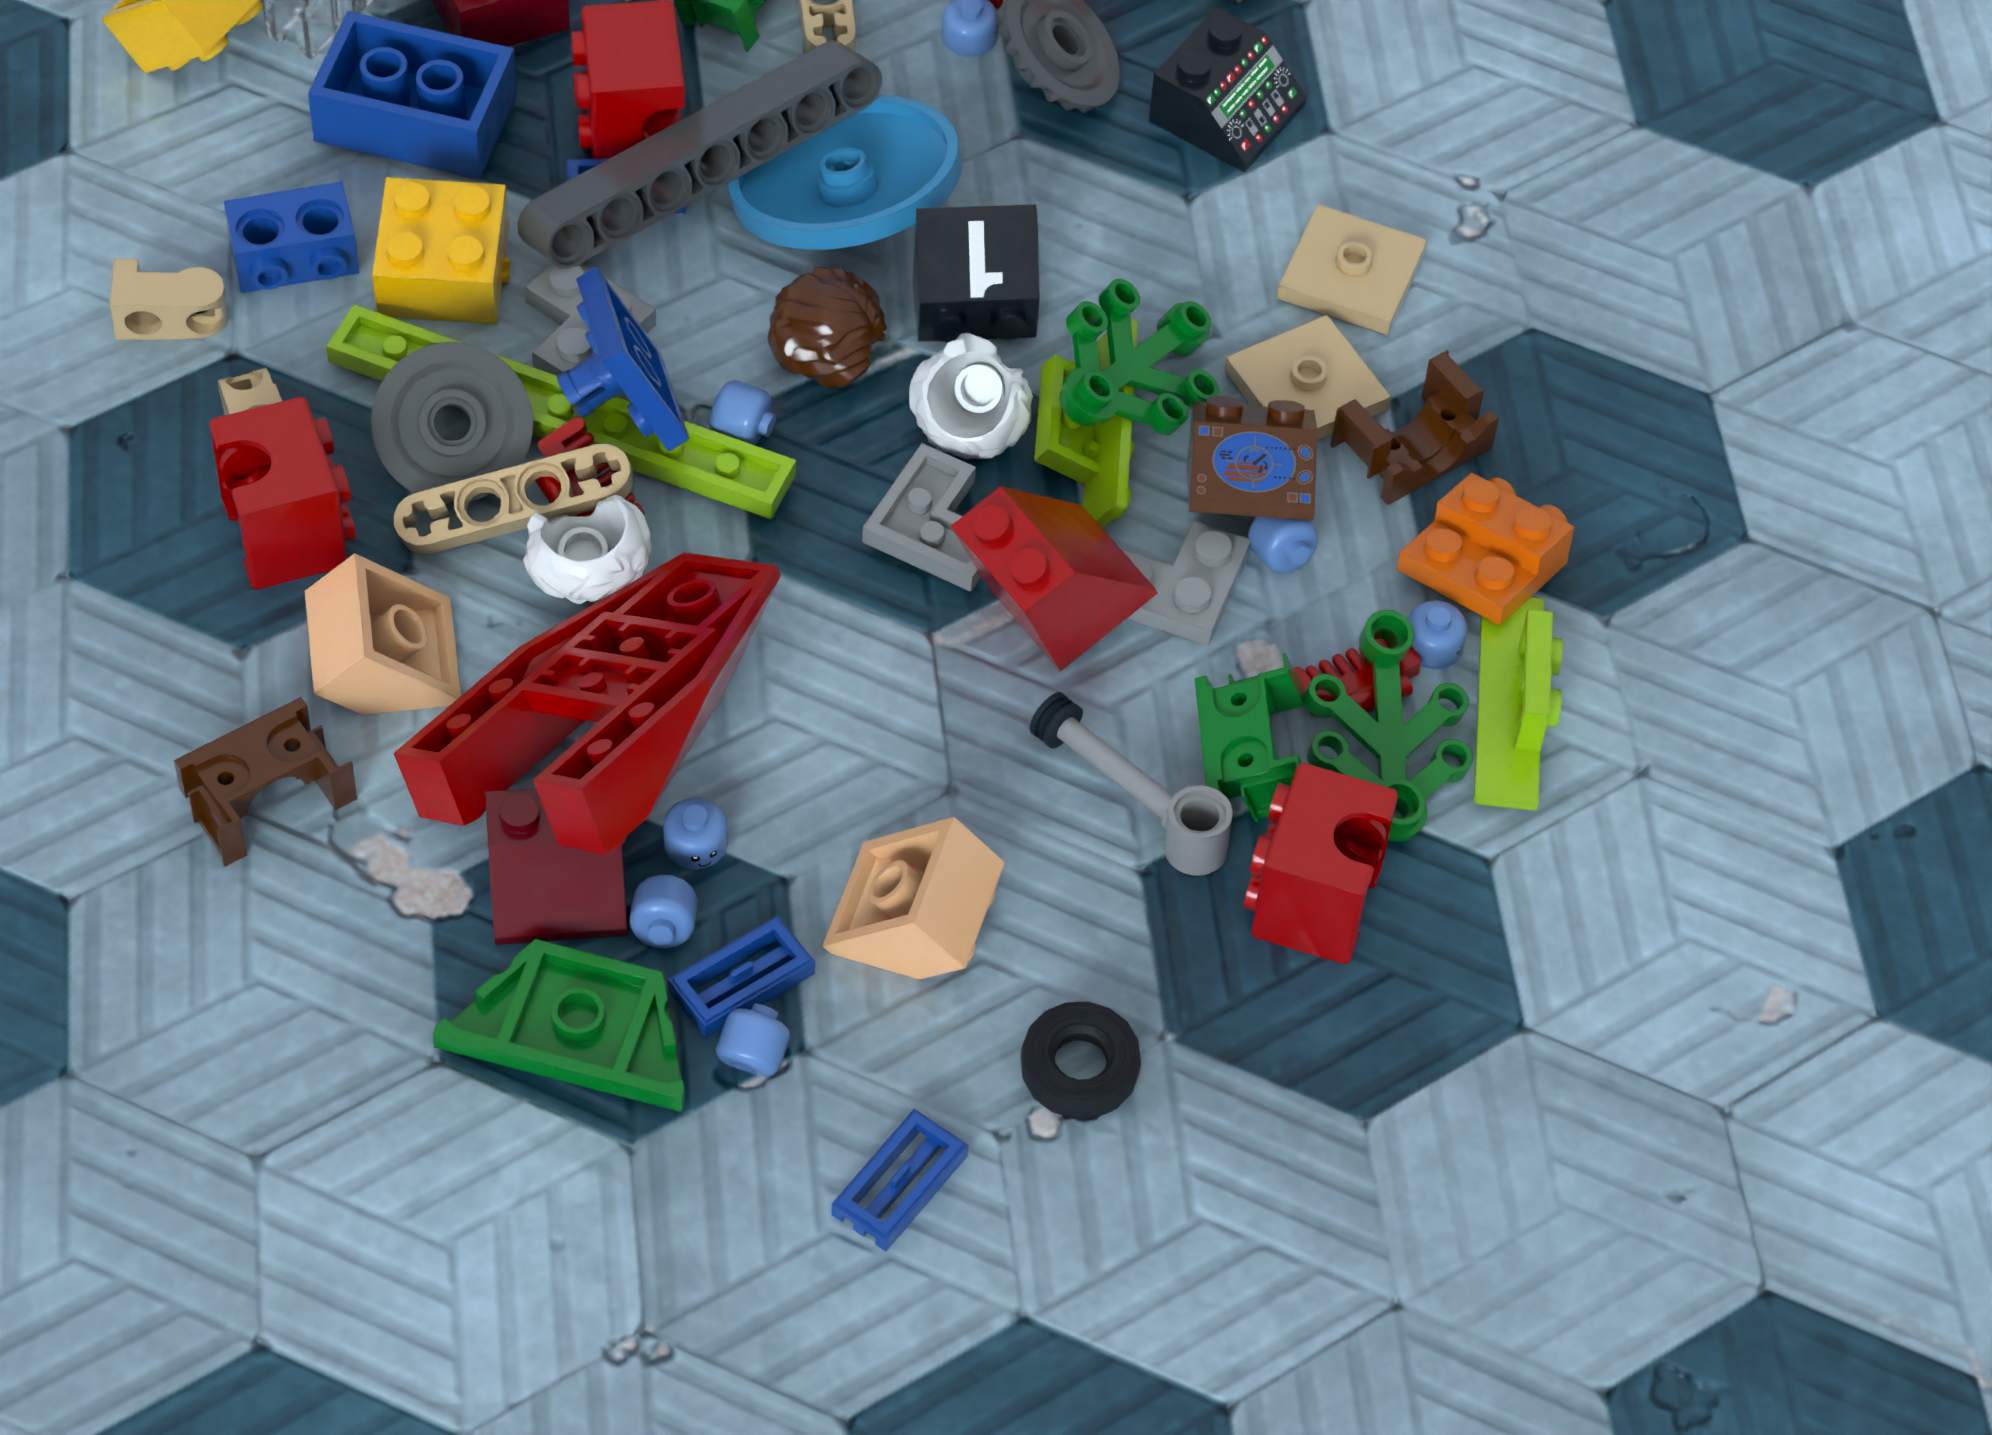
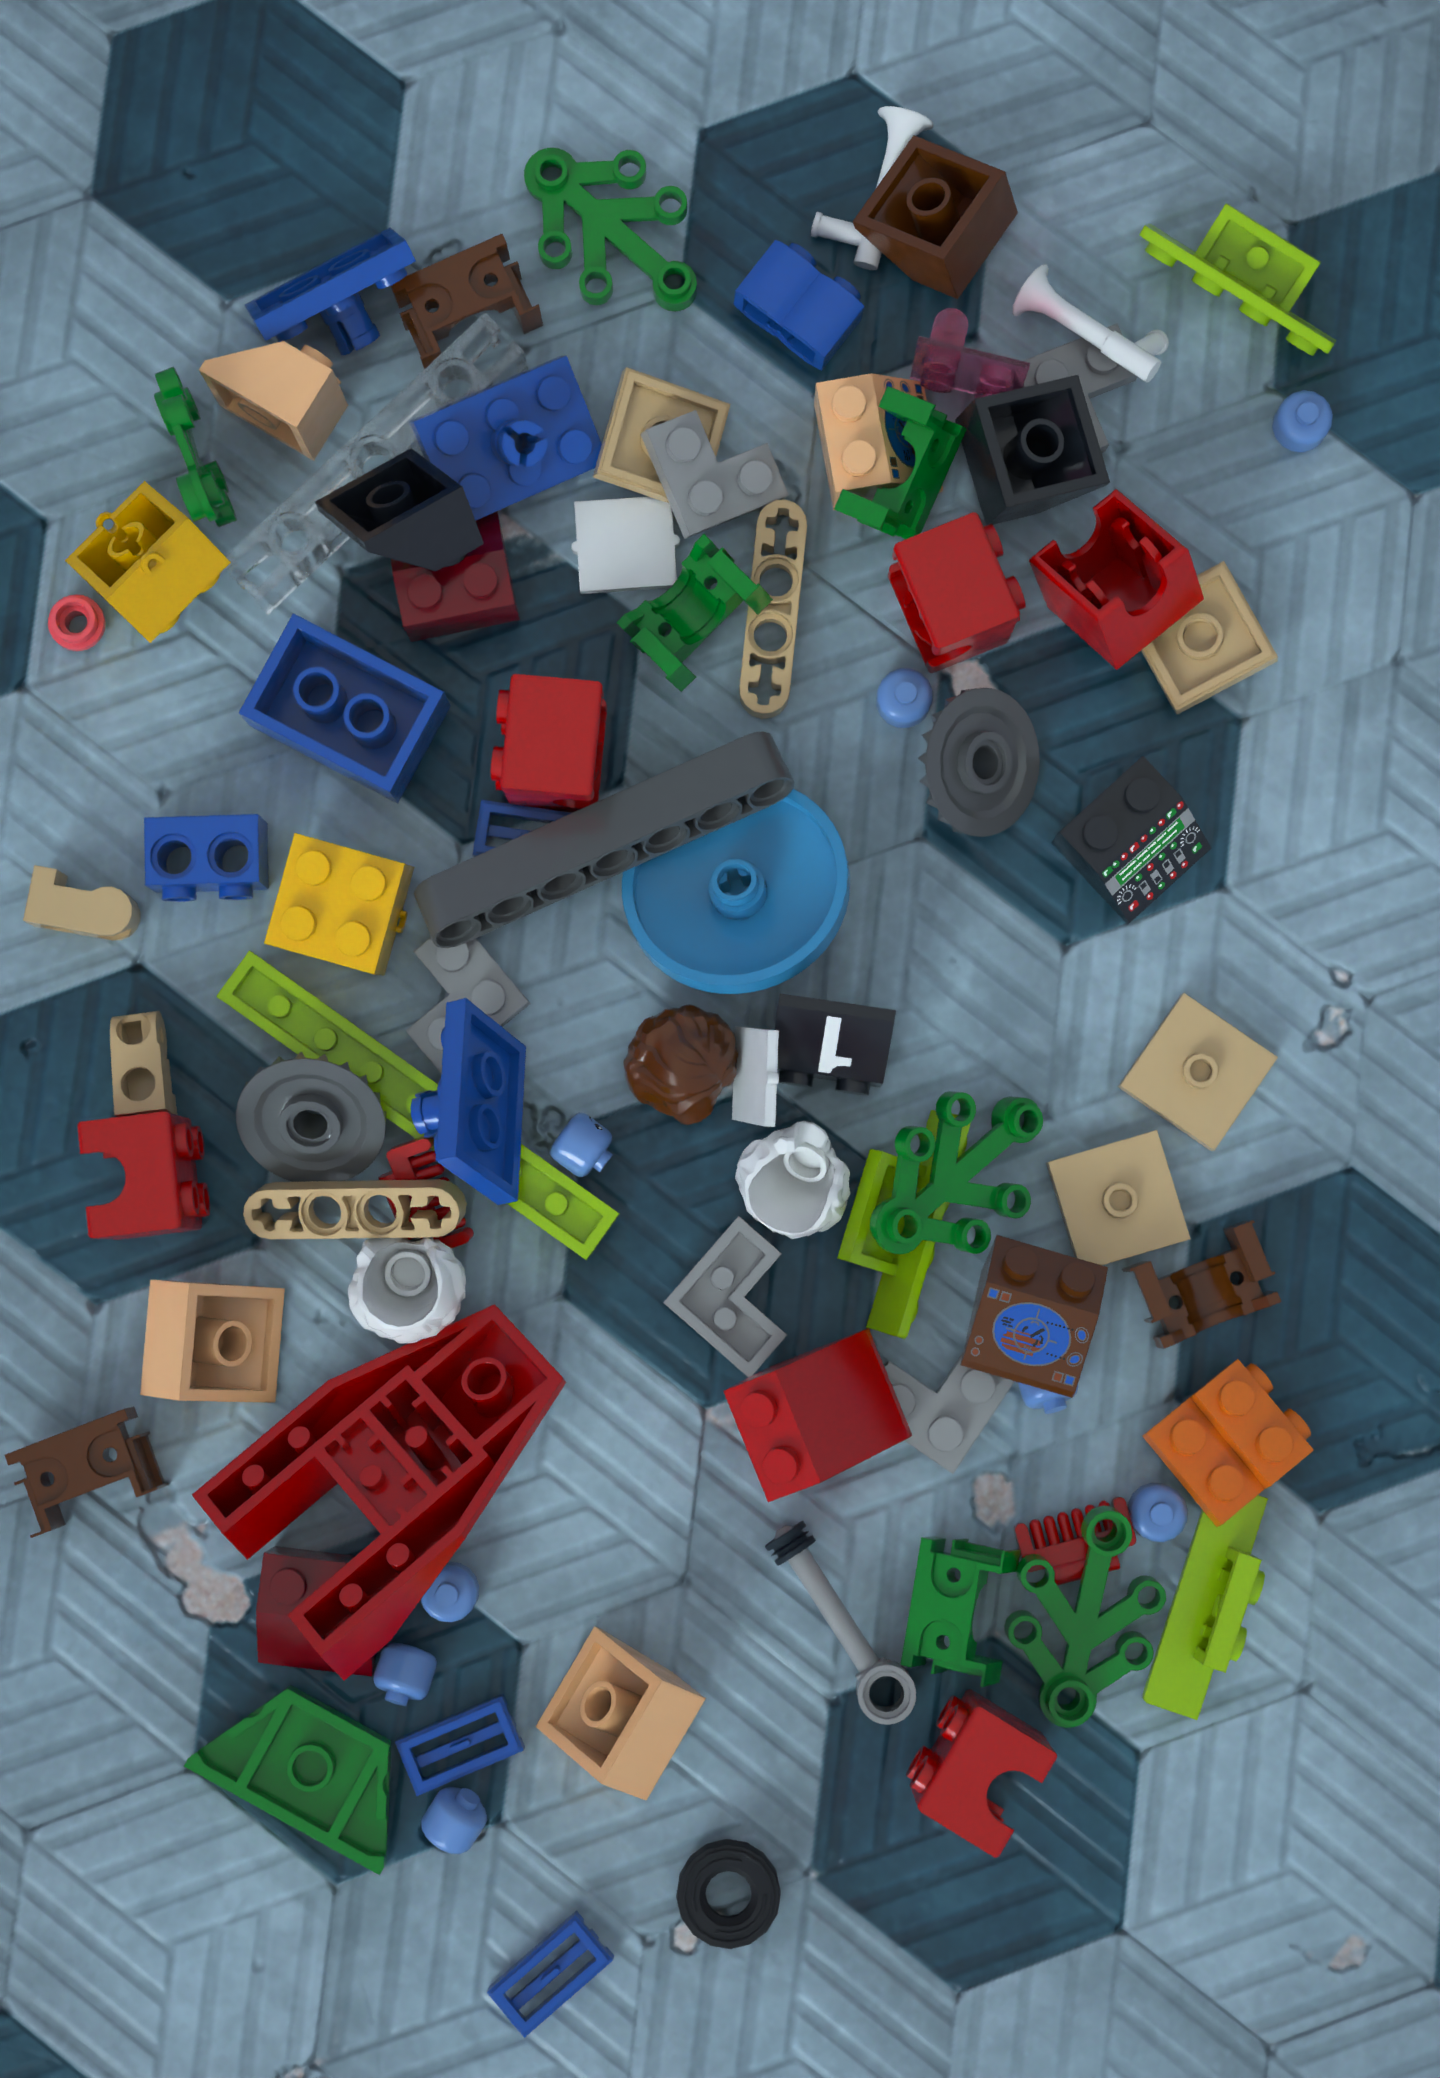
camera: 20 degrees right, 30 degrees up
none -> coral plate [48,594,106,651]
none -> white piece [732,1026,779,1127]

